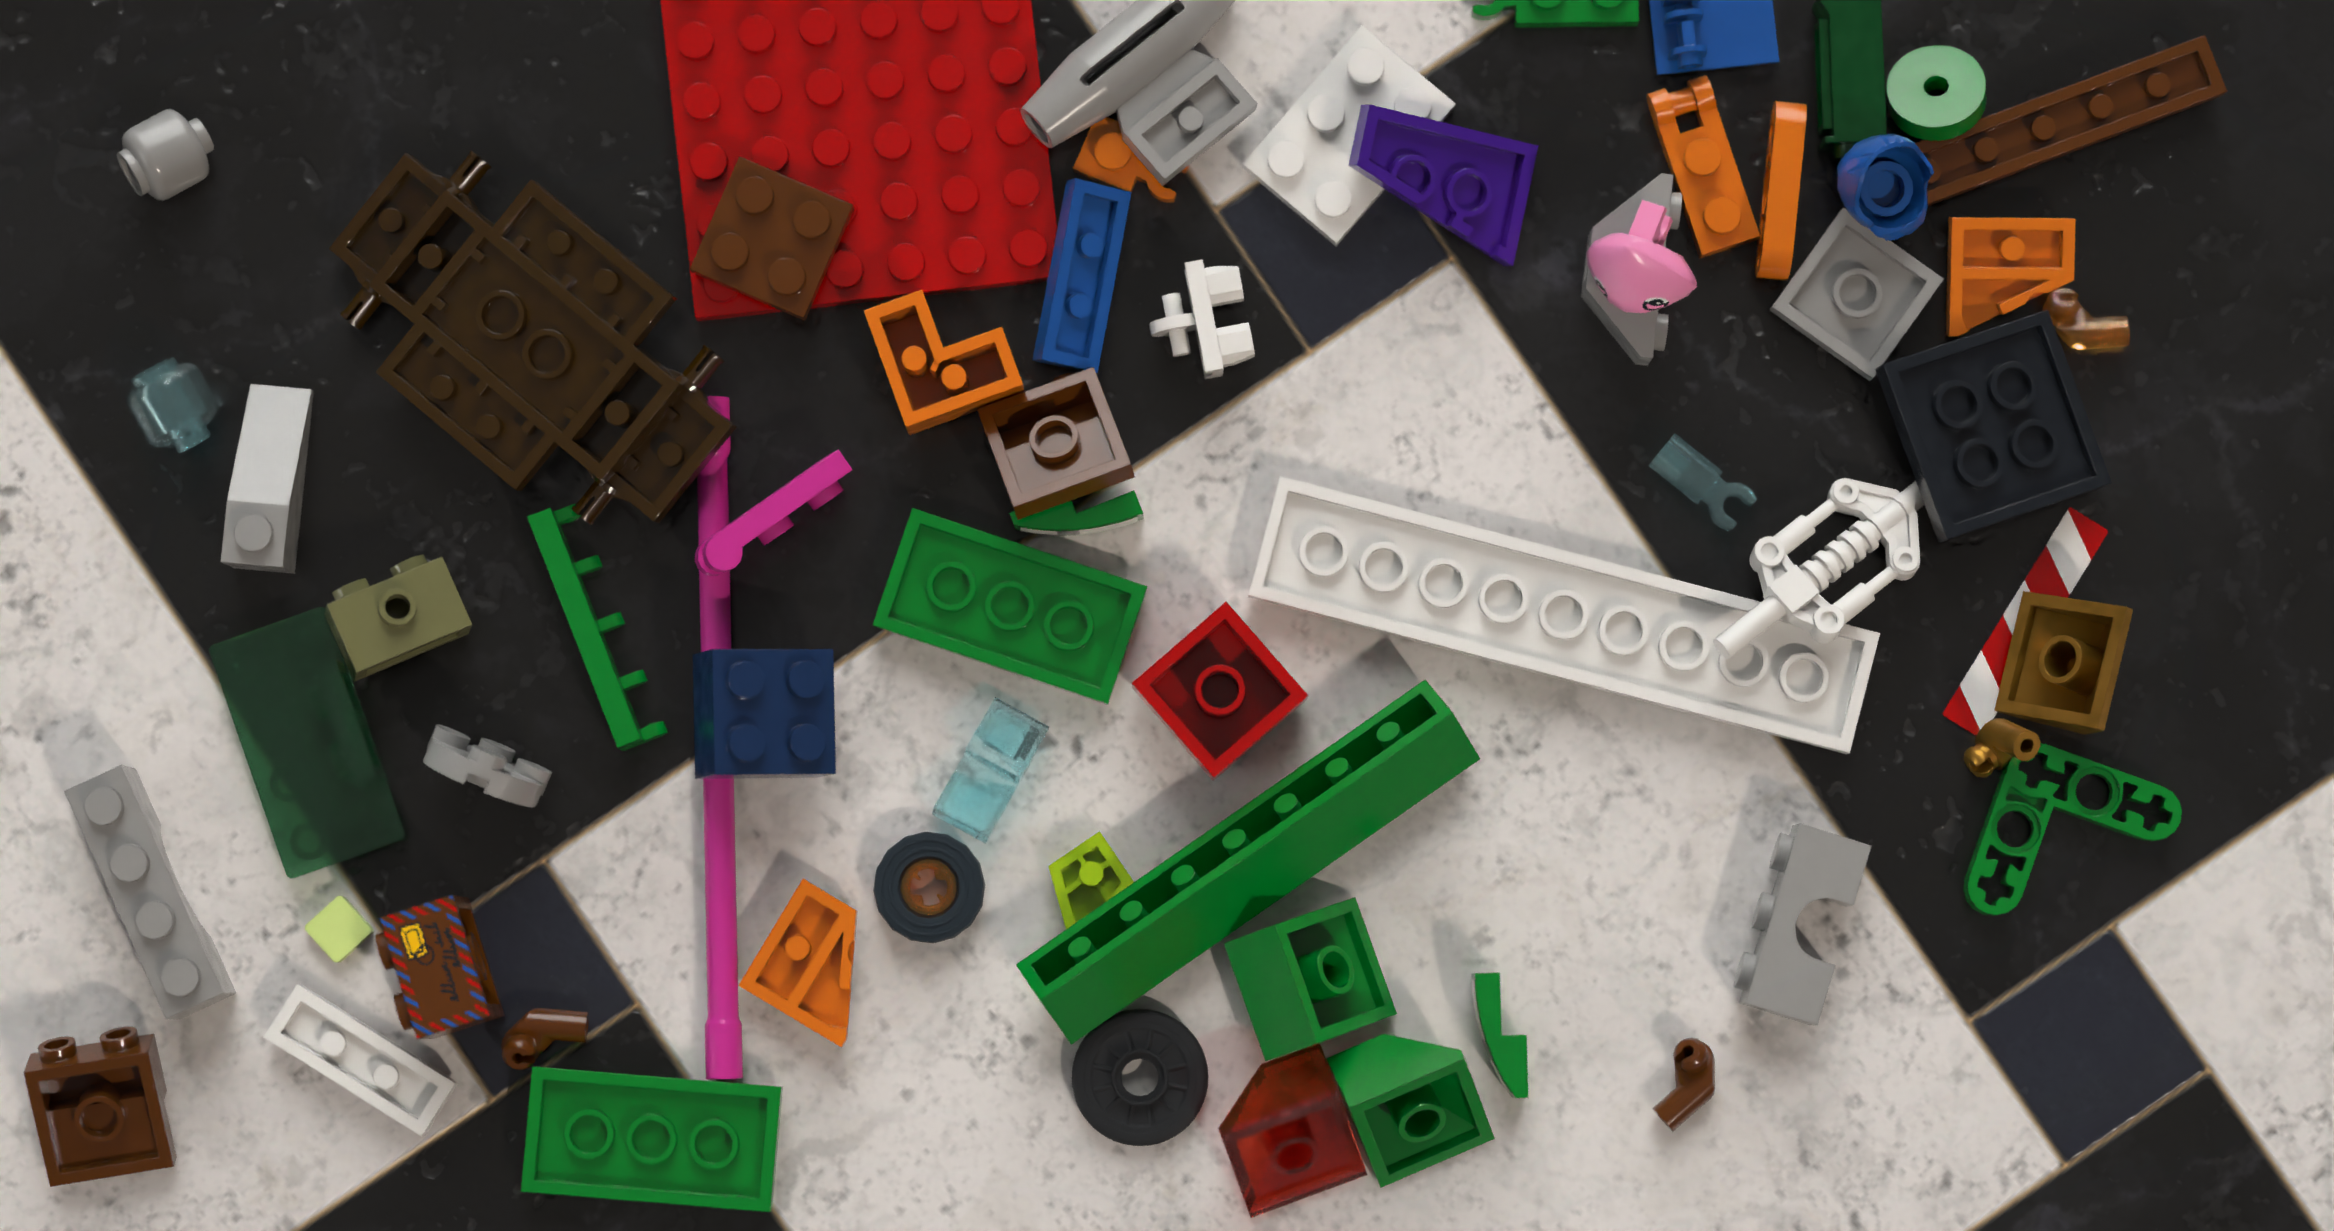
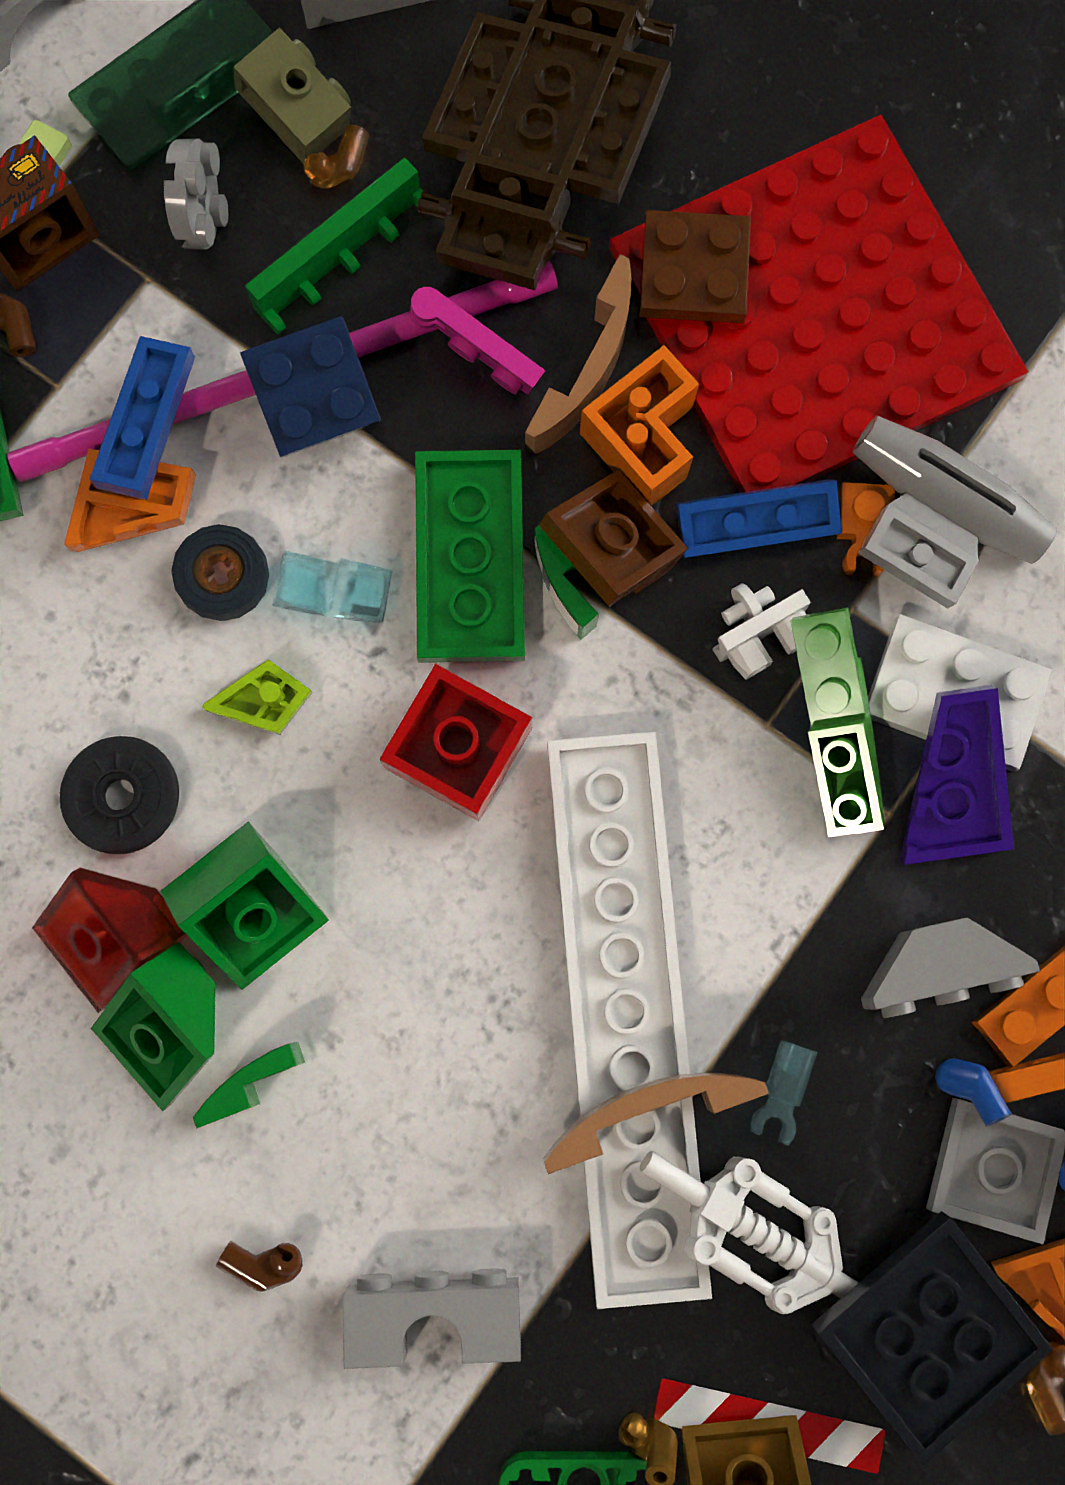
camera: 70 degrees right, 5 degrees down
green brick [1016,679,1480,1045] -> none
bright pink piece [1586,200,1697,313] -> none
none -> blue plate [90,336,195,500]
none -> clear orange arm [304,125,369,189]
none -> medium nougat slope [525,254,631,456]
none -> medium nougat slope [543,1073,769,1174]
none -> bright green slope [790,607,885,837]
none -> blue arm [935,1058,1012,1127]

